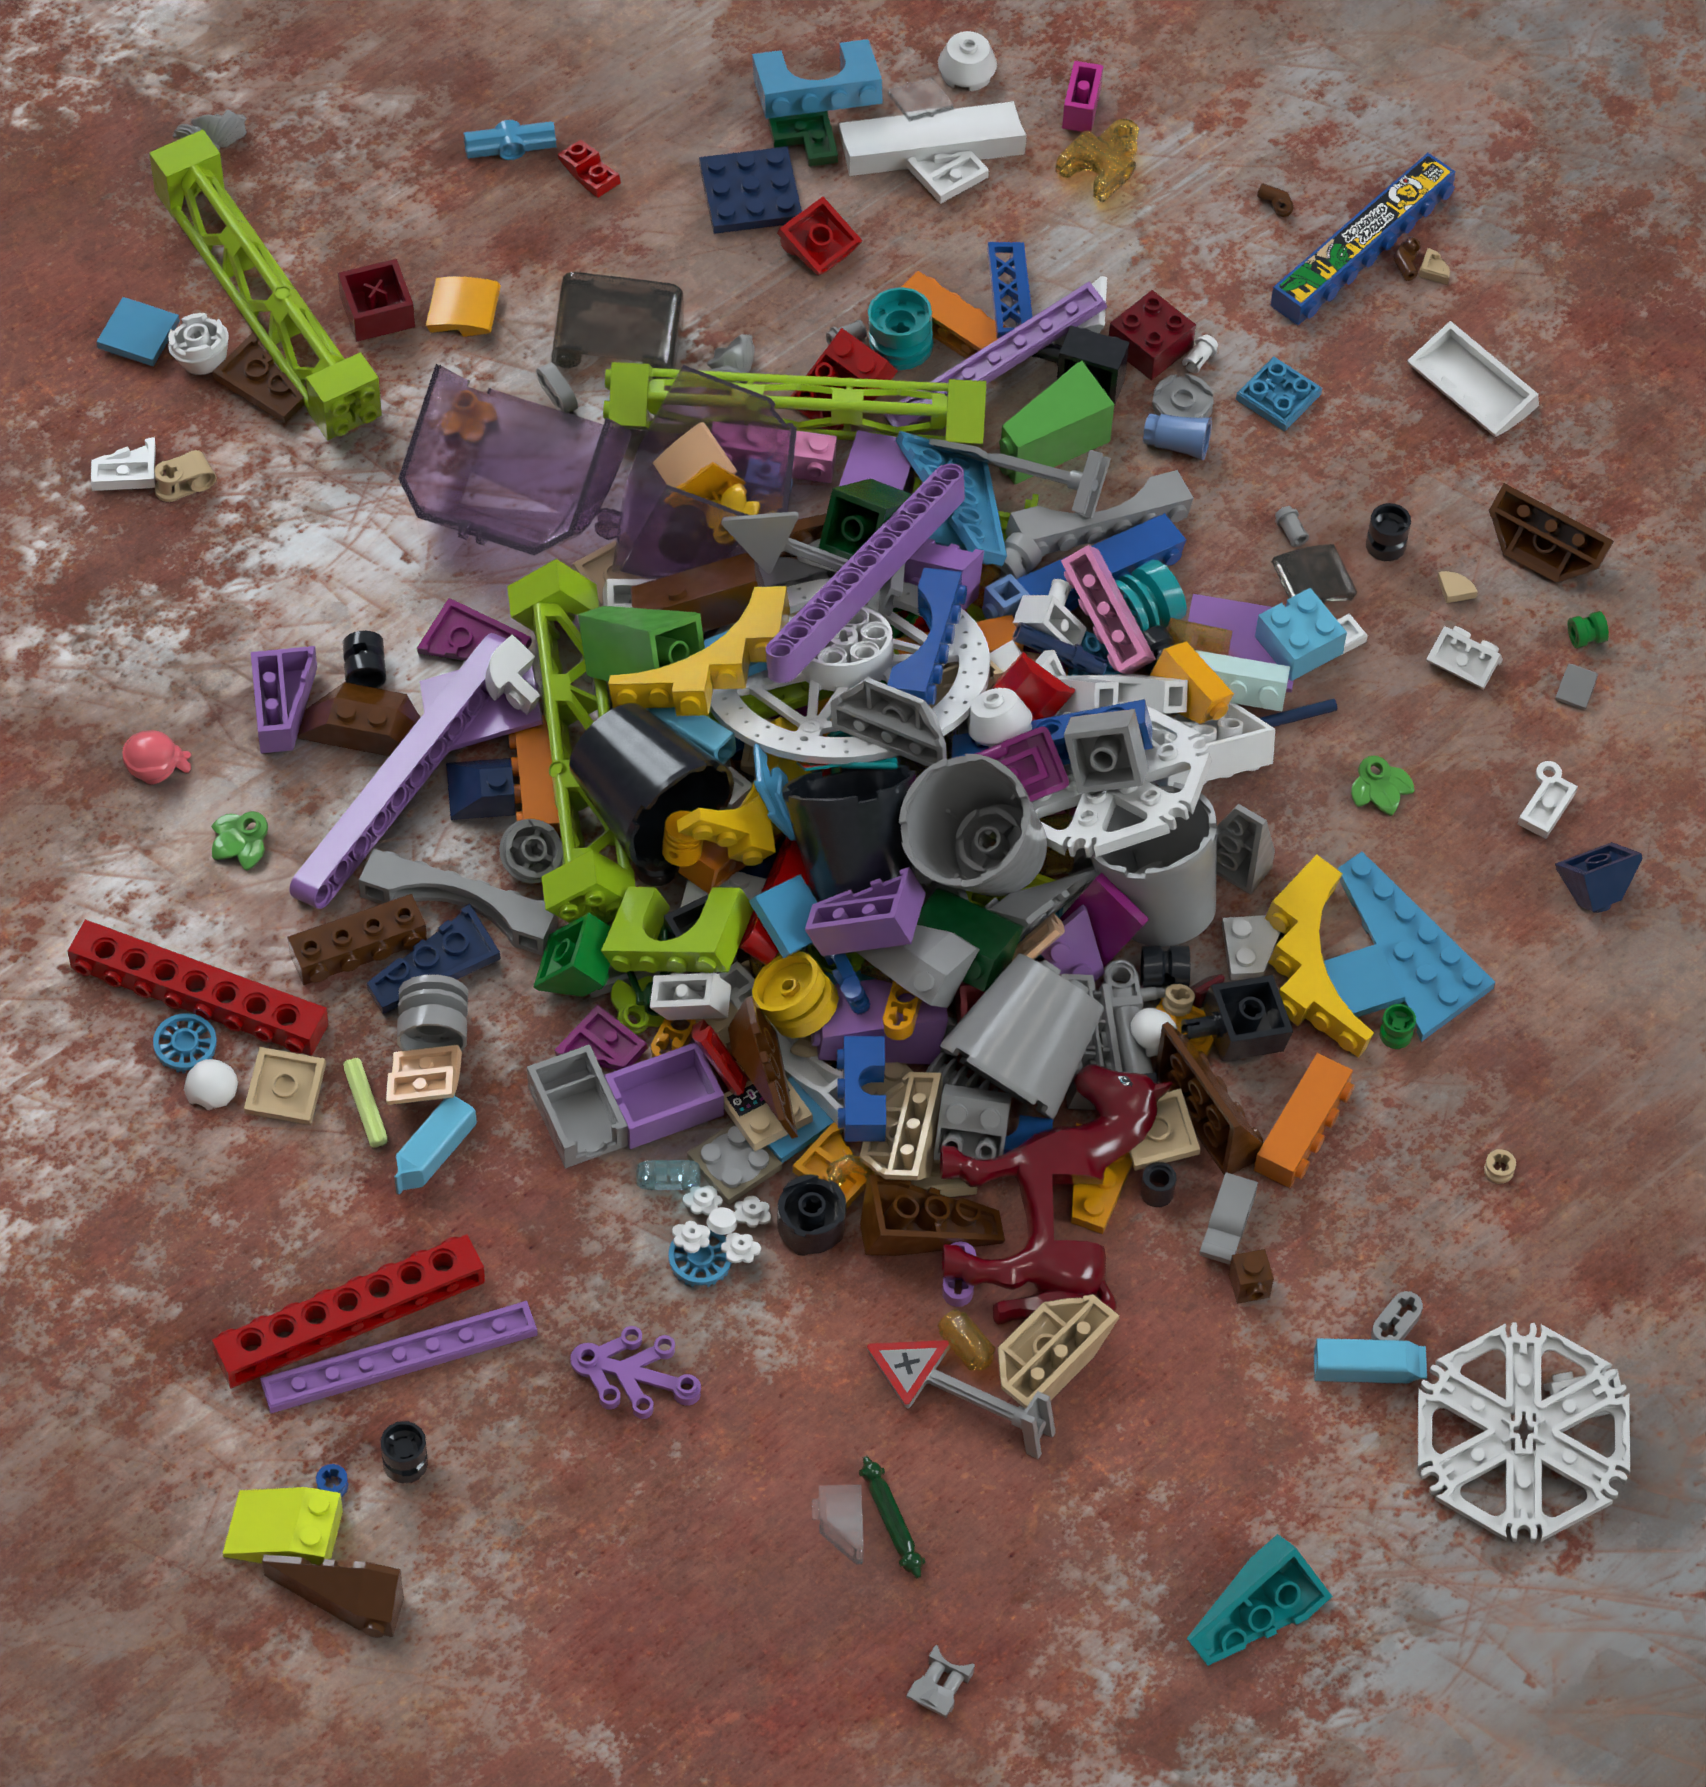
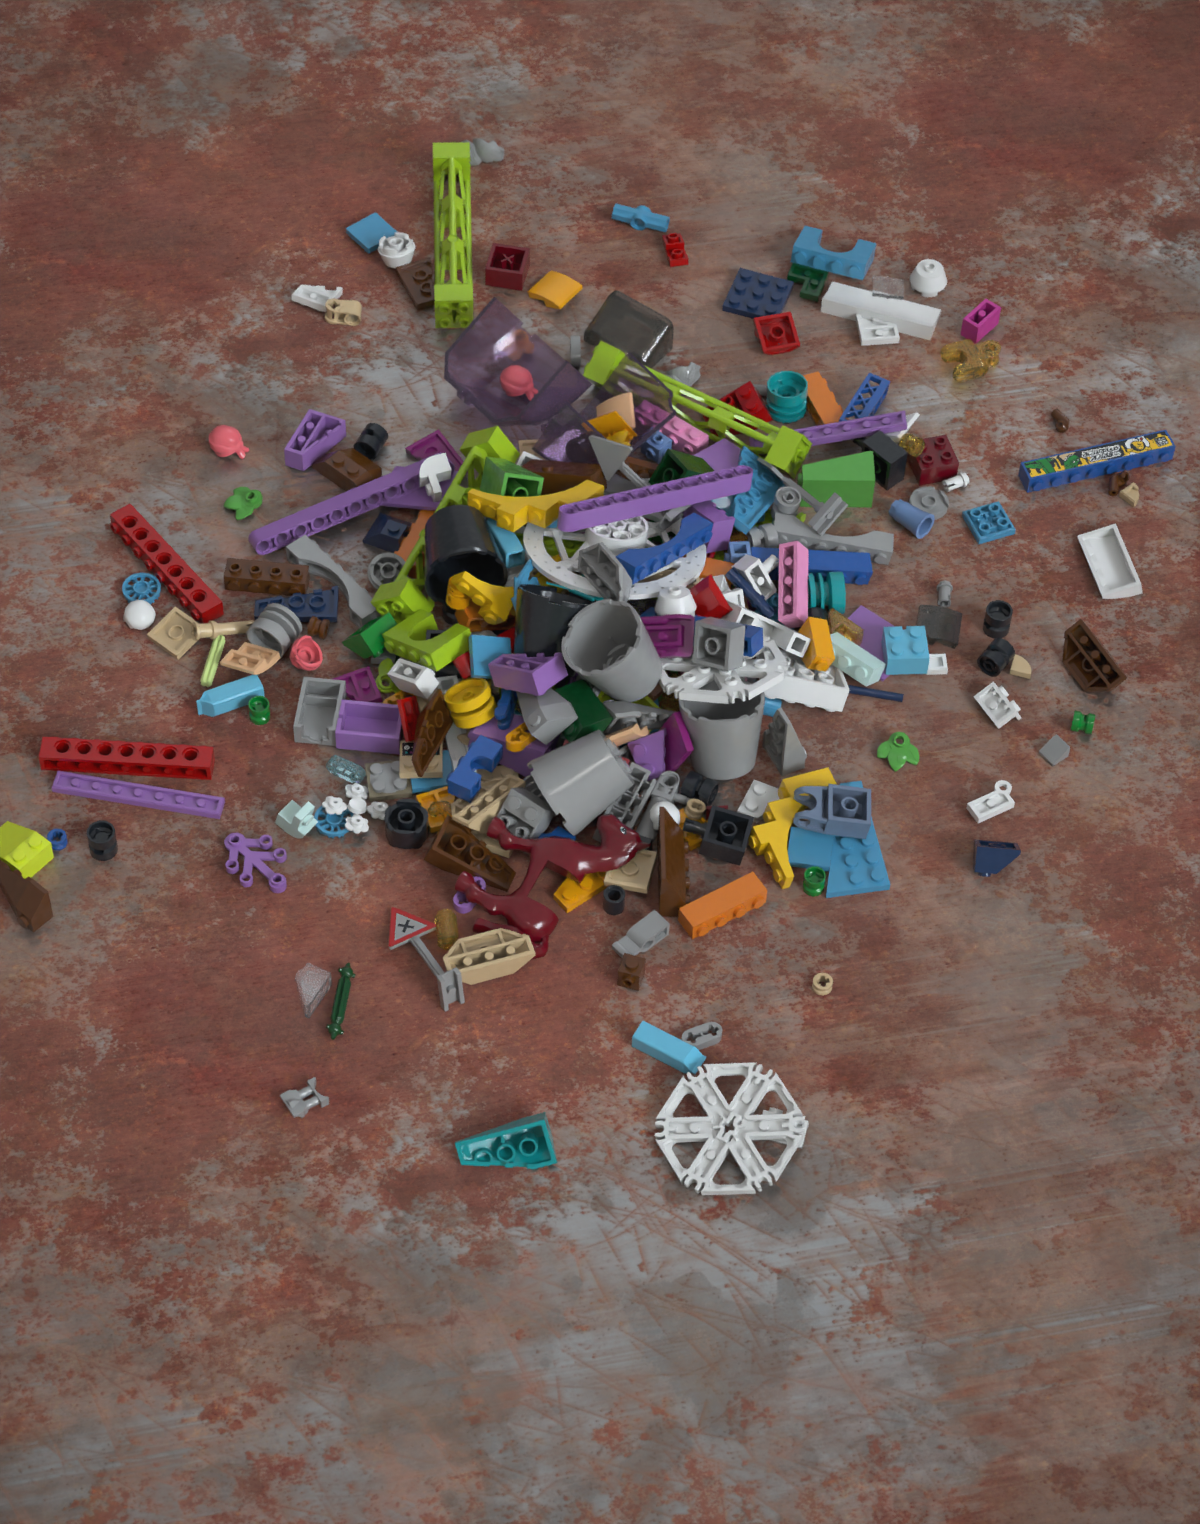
camera: 30 degrees right, 5 degrees down
none -> tan pin [191,620,254,641]
none -> green wheel [248,696,270,725]
none -> light aqua brick [275,800,318,838]
none -> coral hat [289,635,323,671]
none -> reddish brown wheel [307,616,330,640]
none -> coral hat [500,365,539,401]
none -> light grey wheel [771,486,802,518]
none -> sand blue brick [793,784,871,839]
none -> clear yellow wheel [899,433,925,457]
none -> black wheel [977,638,1015,677]

